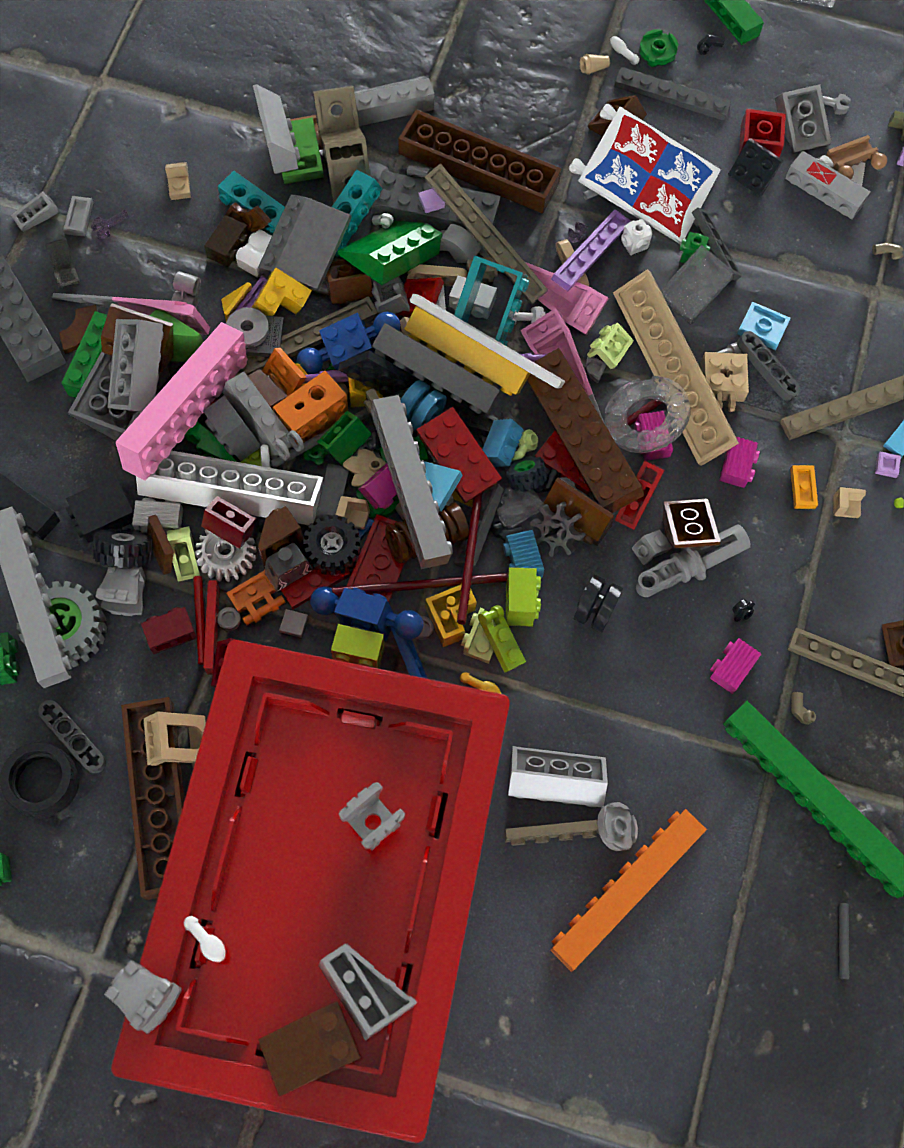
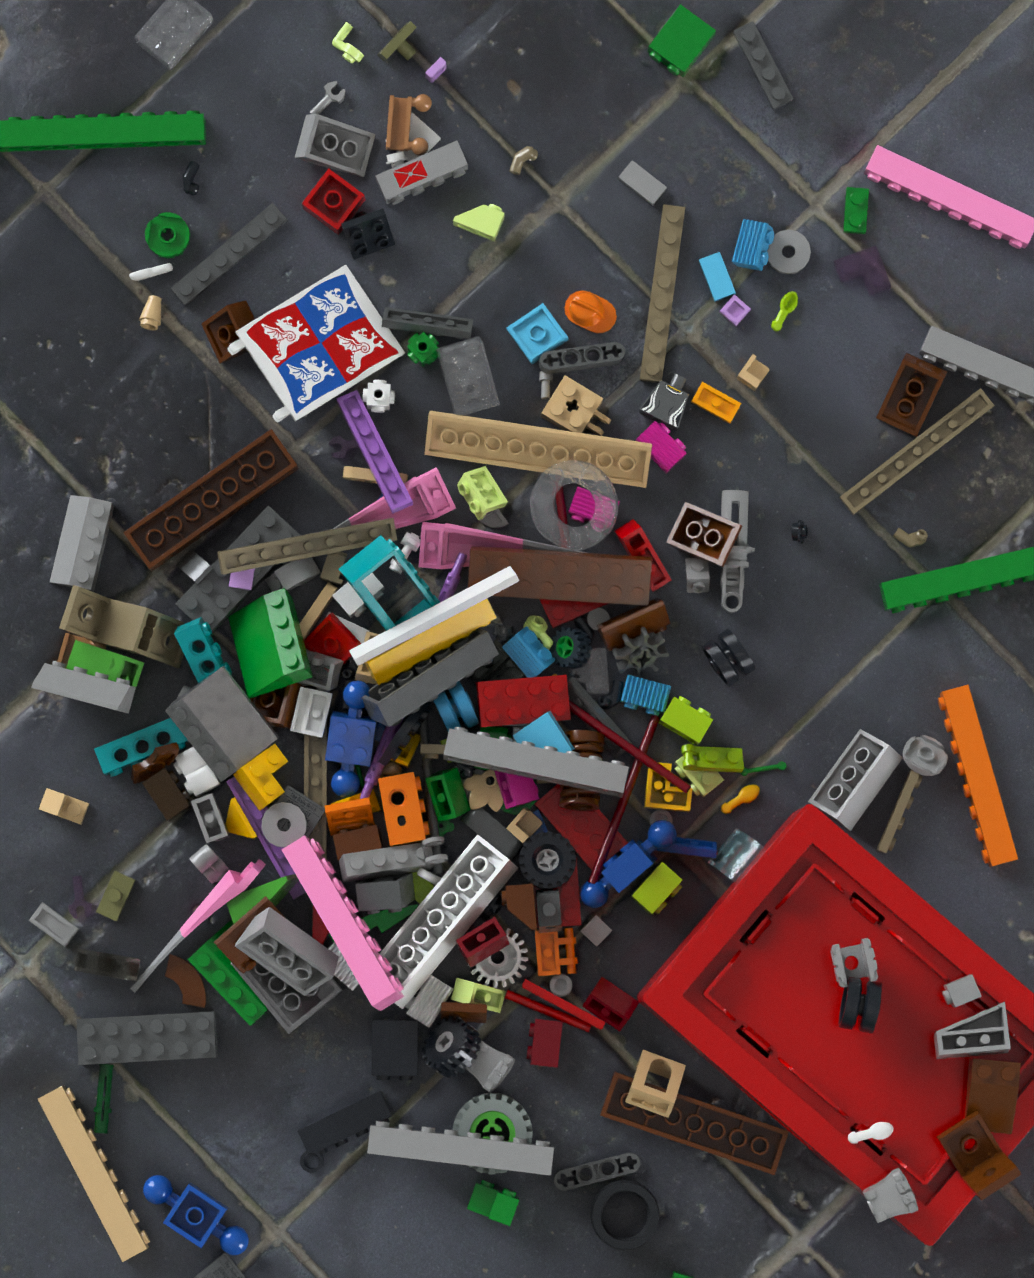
camera: 60 degrees left, 15 degrees up
light grey slope [11,191,60,232] -> none
white arm [372,213,393,228] -> none
dark pink brick [710,638,761,694] -> none
none -> olive tile [96,871,136,921]
none -> light grey brick [191,793,230,845]
none -> white plate [290,686,333,738]
none -> yellowish green plate [332,22,364,64]
none -> yellowish green slope [453,204,505,242]
none -> orange piece [564,290,617,333]
none -> dark grey torso [639,374,689,432]
none -> green hinge [740,761,786,776]
none -> black wheel [839,976,882,1034]
none -> reddish brown bracket [937,1111,1021,1201]
none -> light grey brick [942,974,982,1008]

